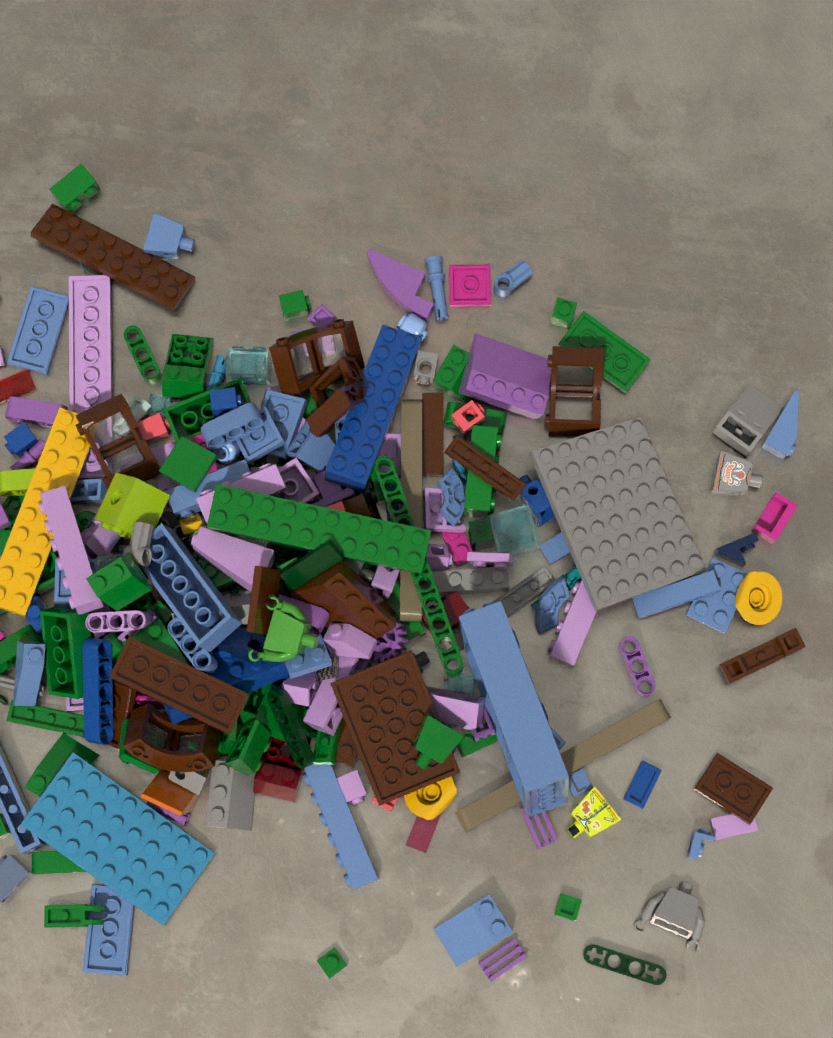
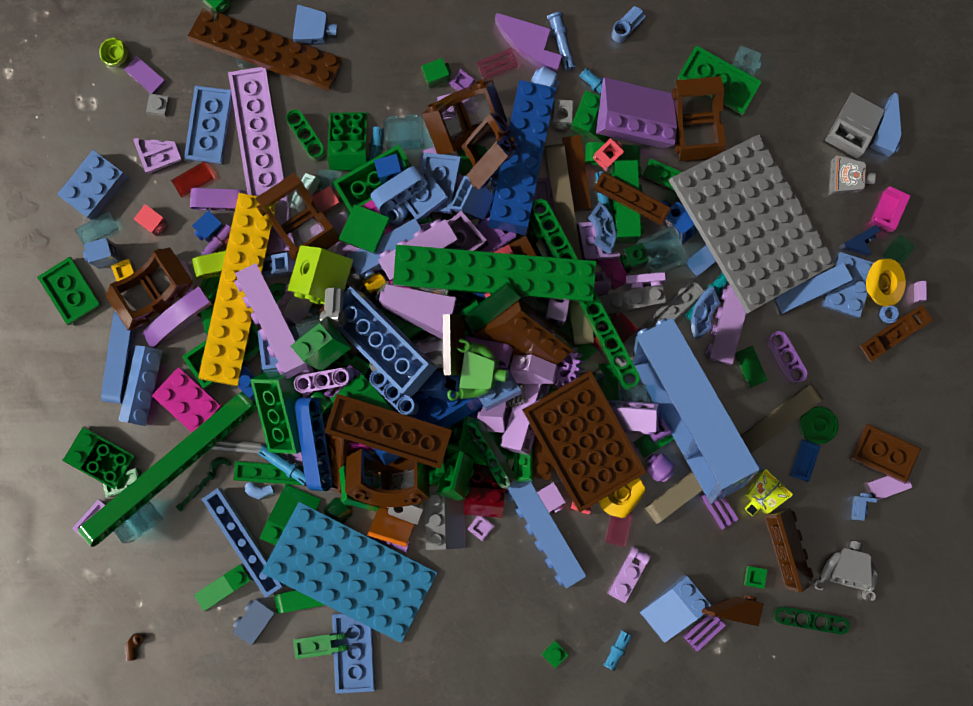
camera: 15 degrees left, 5 degrees up
medium blue slope [13,641,45,706] -> none
green torso [413,714,464,770] -> none
dark pink tile [449,264,491,307] -> none
green brick [551,297,577,329] -> none
none -> light blue arm [245,482,275,499]
none -> dark azure pin [258,445,307,486]
none -> dark green head [324,497,353,524]
none -> lavender tile [468,516,494,541]
none -> clear pink tile [476,48,518,80]
none -> dark azure pin [579,67,603,95]
none -> green plate [598,363,618,401]
none -> dark azure pin [604,631,633,671]
none -> lavender plate [608,546,651,603]
none -> green plate [642,158,682,191]
none -> medium lavender head [645,453,674,482]
none -> reddish brown slope [702,595,764,627]
none -> clear light blue brick [732,46,762,76]
none -> green tile [735,345,768,388]
none -> reddish brown slope [764,508,814,593]
none -> green tile [799,406,839,444]
none -> medium blue plate [879,305,899,324]
none -> clear green panel [882,235,915,265]
none -> lavender tile [914,281,927,303]

